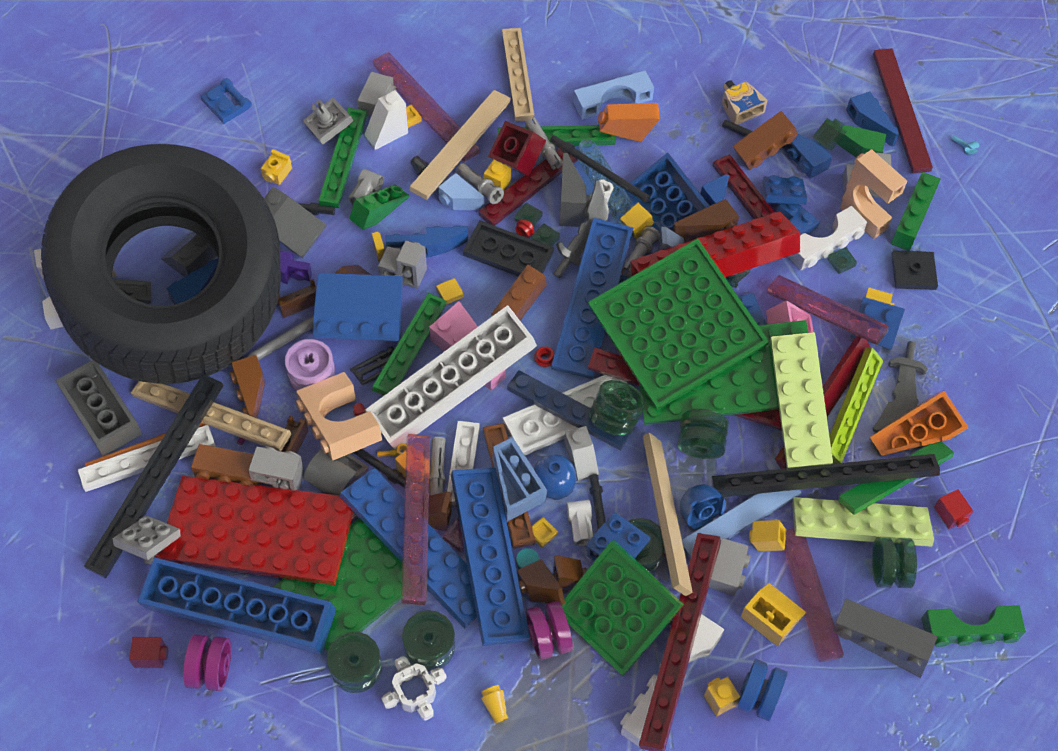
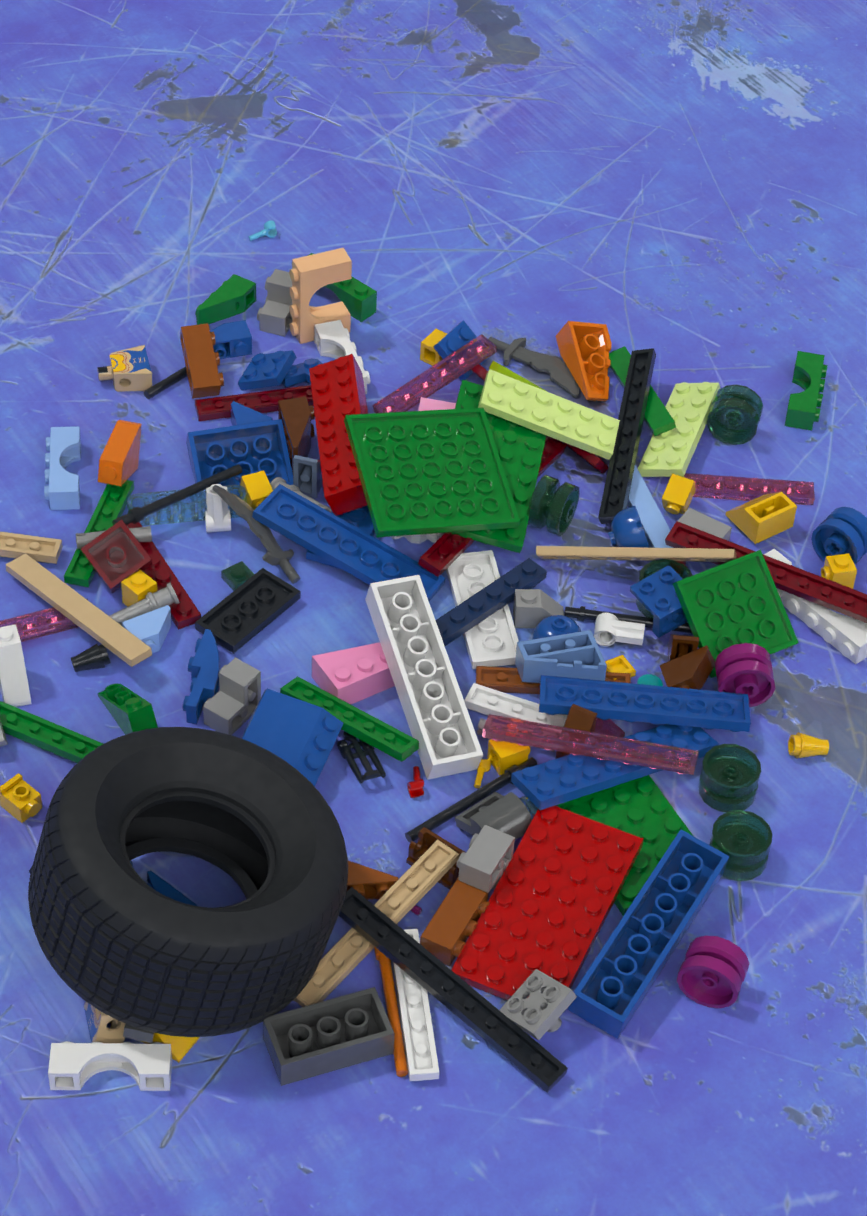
camera: 75 degrees left, 15 degrees down
dark red brick [129,637,168,668] -> none
lavender wheel [285,339,335,390] -> none
light nougat arch [295,372,382,460] -> none
light grey piece [348,169,384,205] -> none
yellow tile [372,232,385,261] -> none
white piece [381,656,446,721] -> none
yellow tile [436,278,464,305] -> none
dark orange brick [491,265,547,321] -> none
clear green plate [515,203,543,227] -> none
red plate [515,219,534,238] -> none
dark grey slope [559,153,590,227] -> none
clear green wheel [589,380,645,436] -> none
clear green brick [813,118,847,150] -> none
plate [827,247,857,274] -> none
dark grey wedge [833,599,938,678] -> none
blue slope [846,91,899,146] -> none
dark red tile [873,48,933,174] -> none
black plate [891,250,938,290] -> none
red brick [934,489,973,529] -> none

